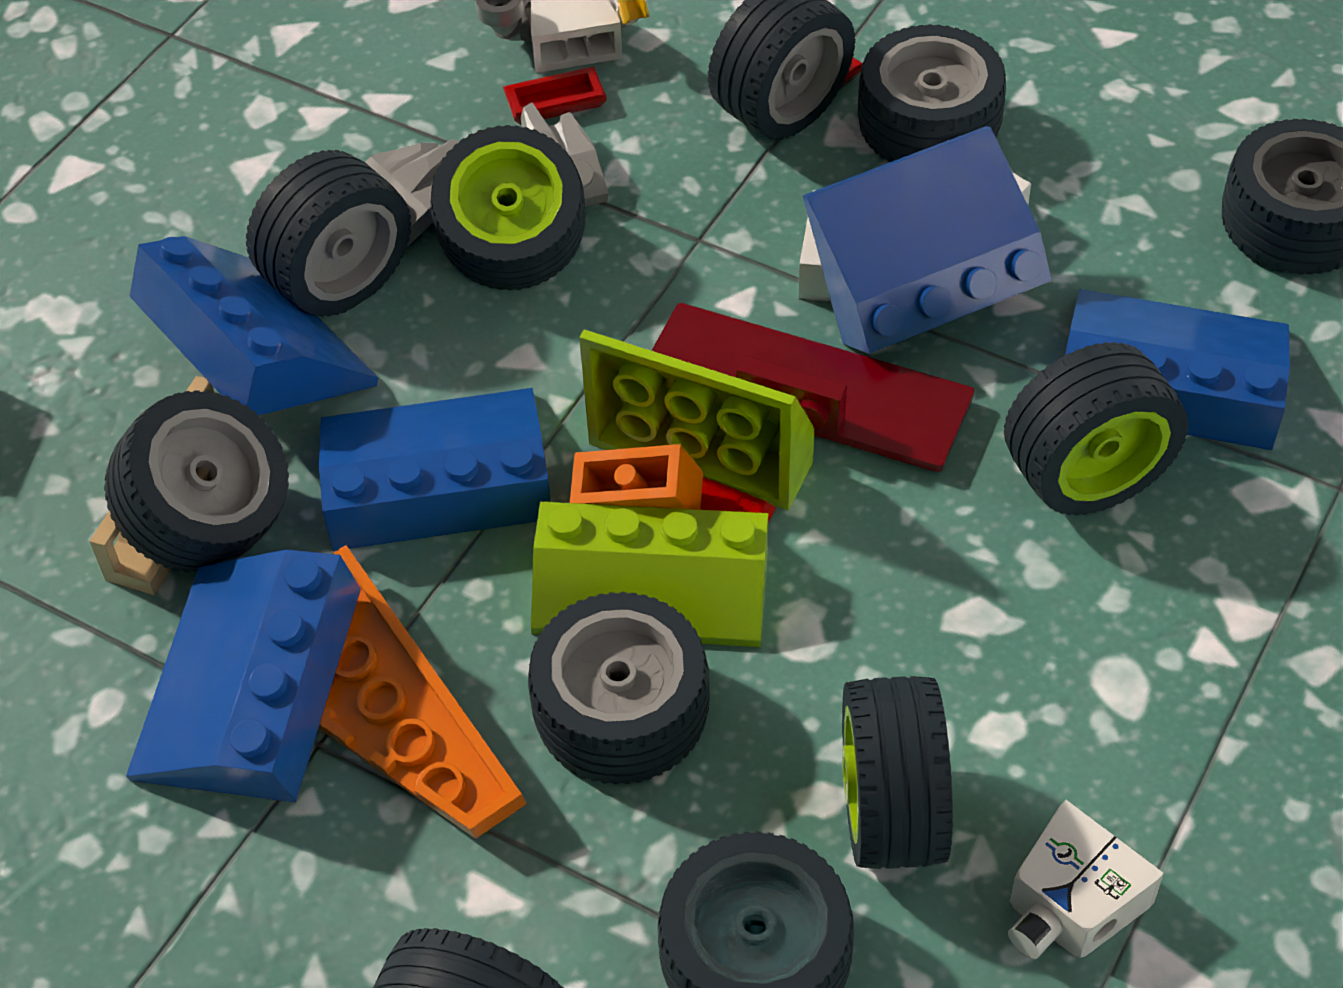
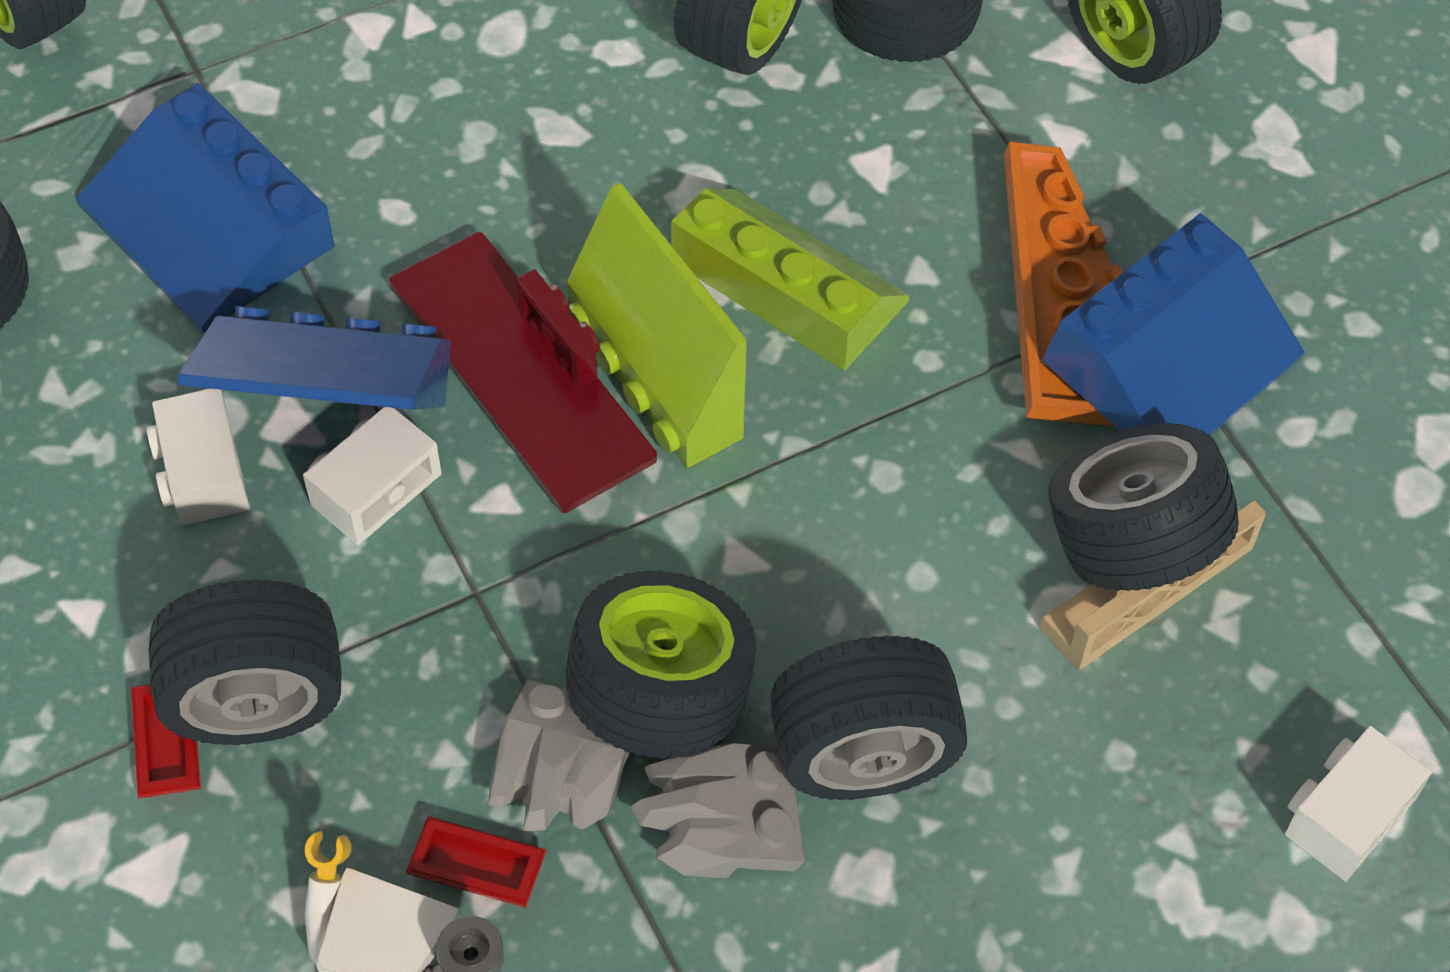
camera: 150 degrees left, 5 degrees up
blue slope [129,236,379,416] -> none
blue slope [319,388,551,551] -> none
wheel [528,592,710,785] -> none
orange brick [570,444,703,510] -> none
black wheel [858,24,1006,162] -> none
black wheel [1004,342,1189,515] -> none

